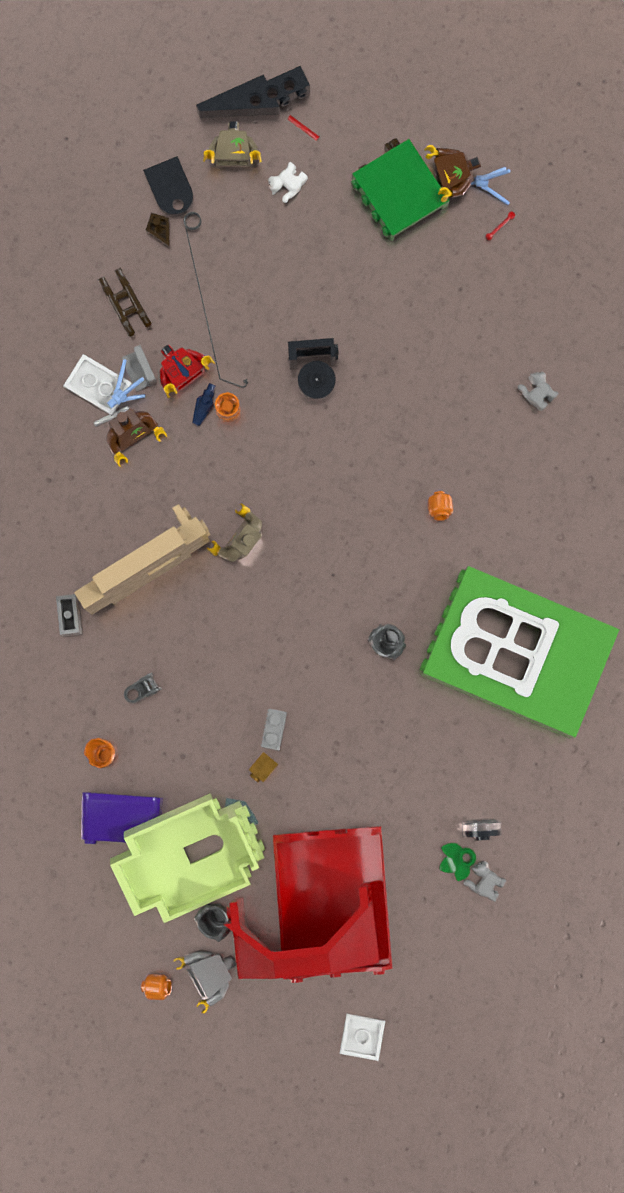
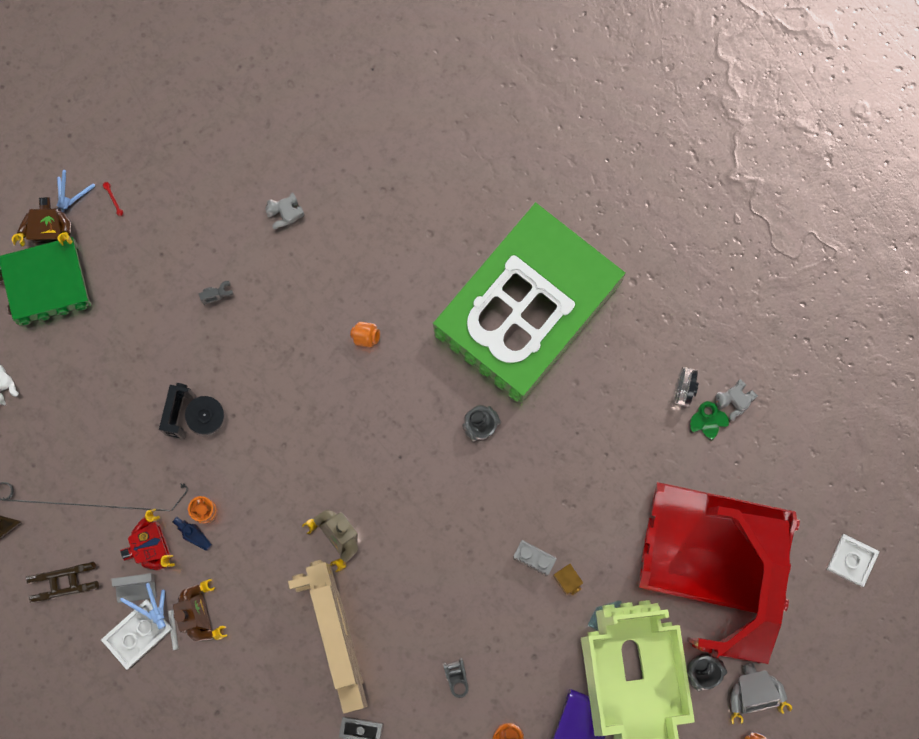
camera: 70 degrees left, 5 degrees down
none -> dark grey plate [198,281,234,305]

